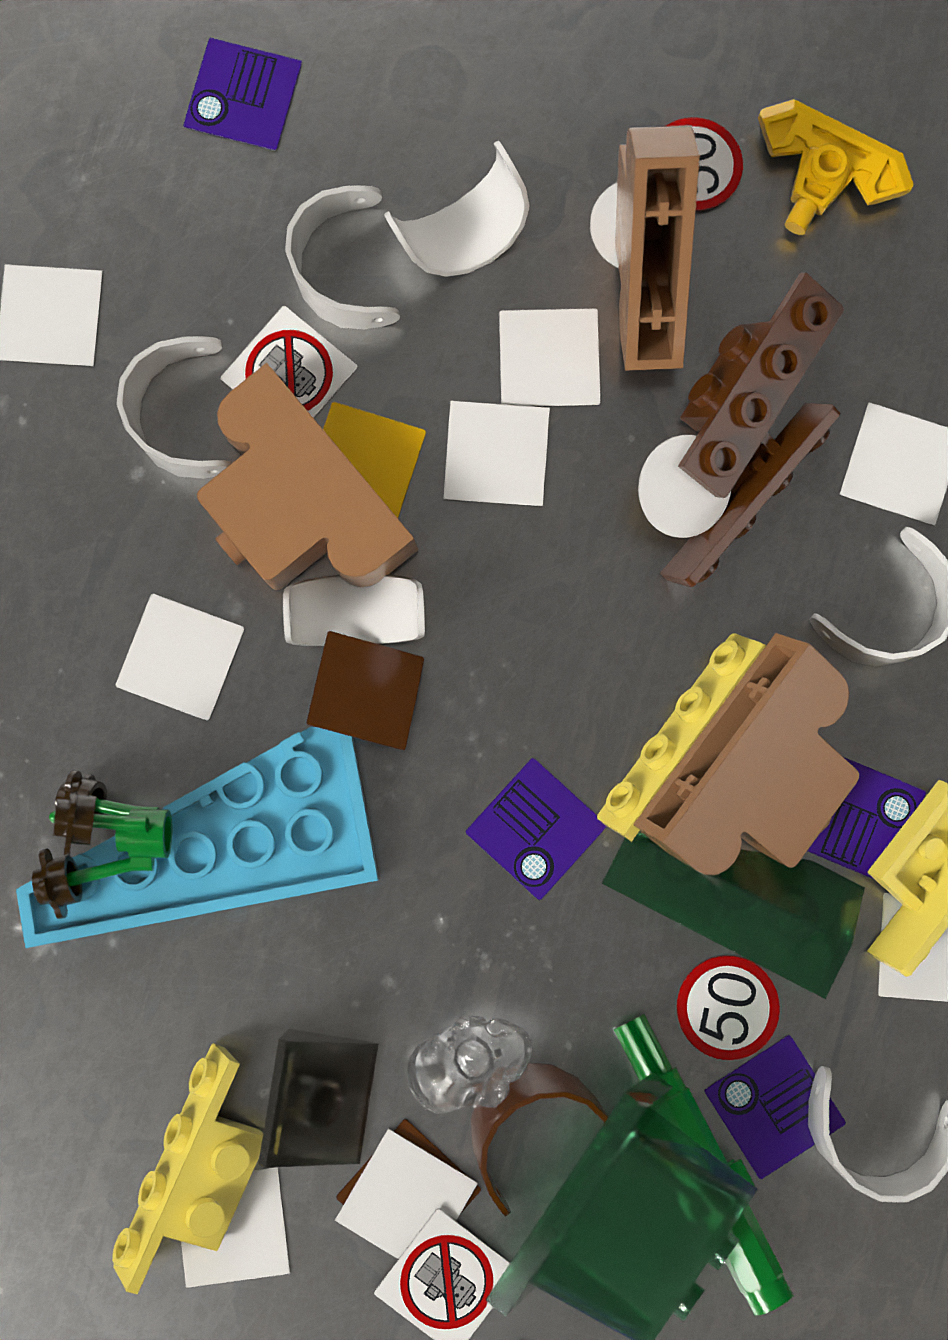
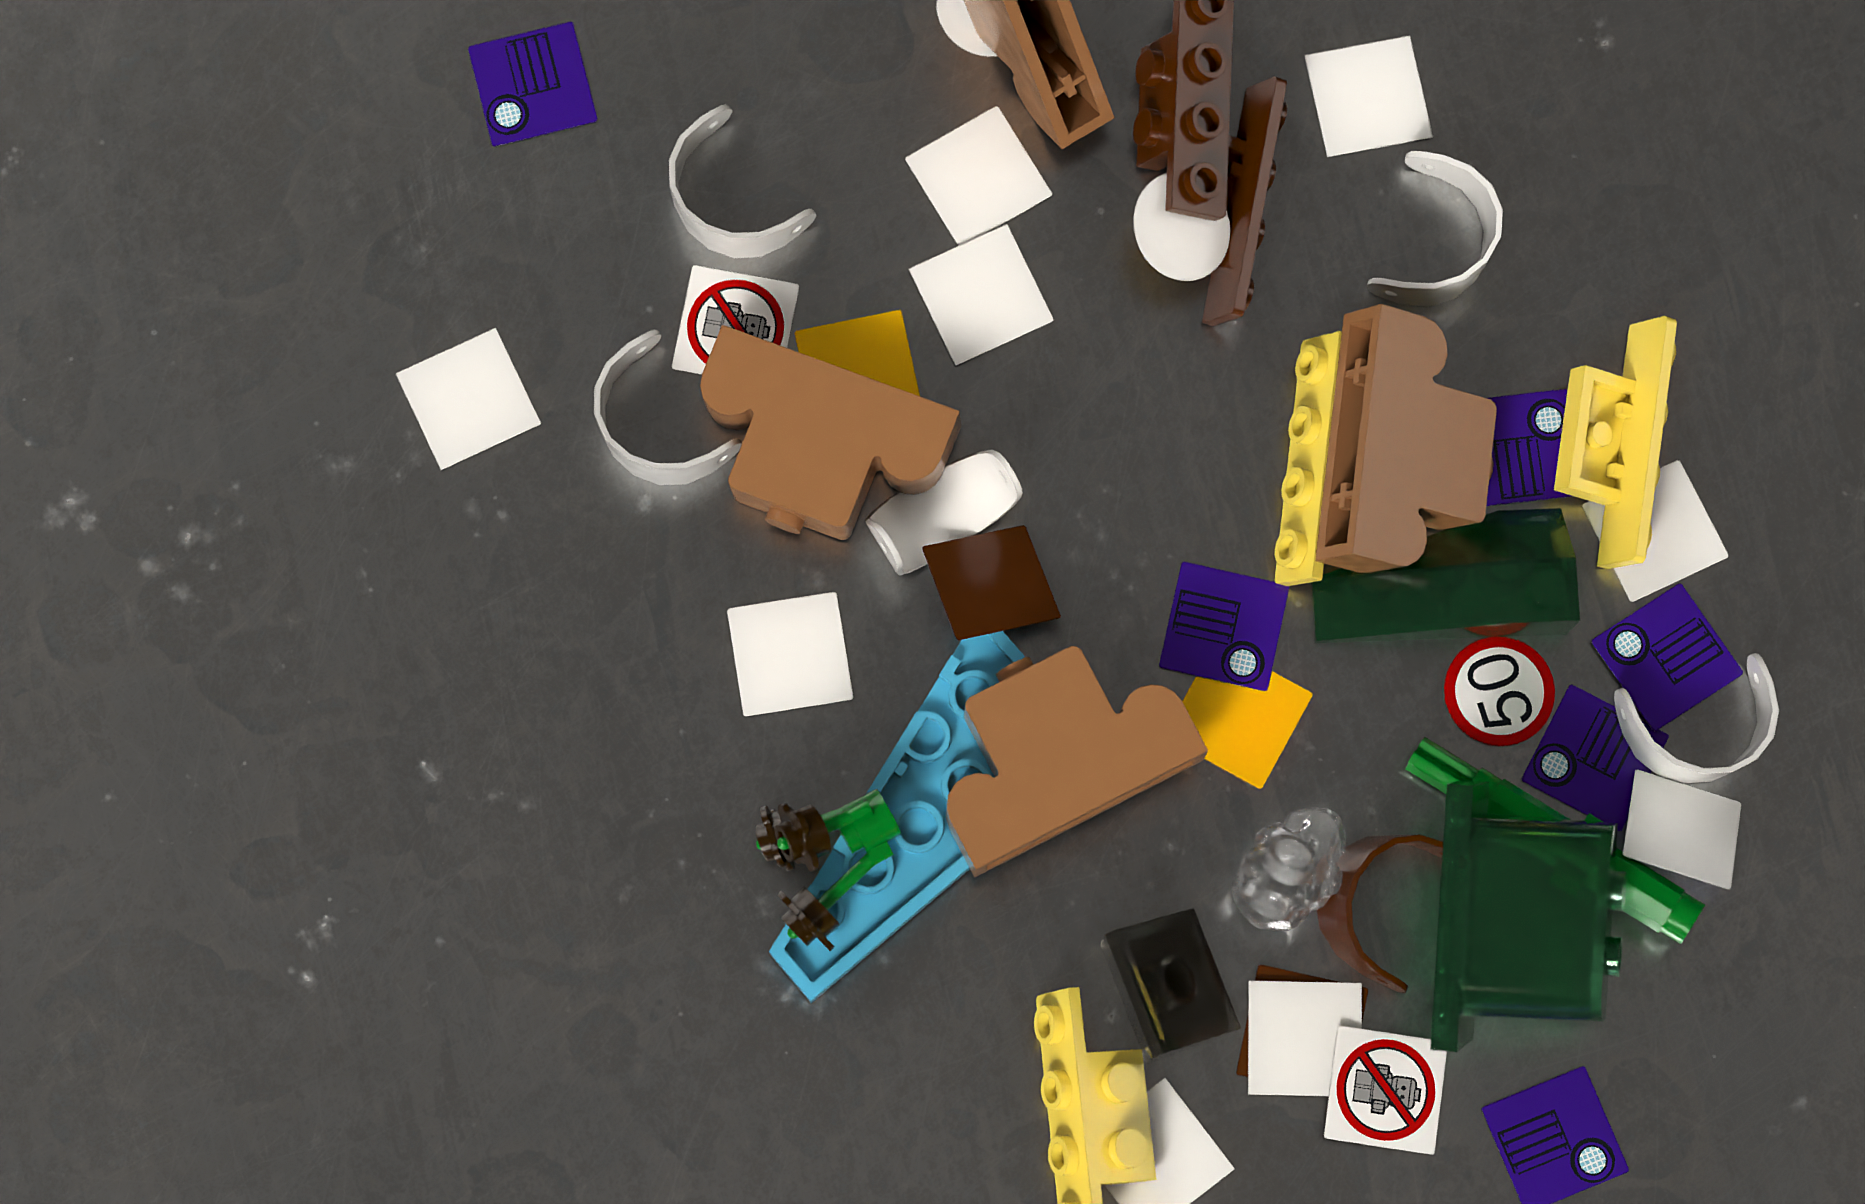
camera: 35 degrees left, 5 degrees down
white piece [384,140,530,277] -> none
none -> medium nougat brick [946,646,1208,878]
none -> yellow sticker [1182,671,1313,789]
none -> dark purple sticker [1591,583,1743,731]
none -> white sticker [1623,770,1741,889]

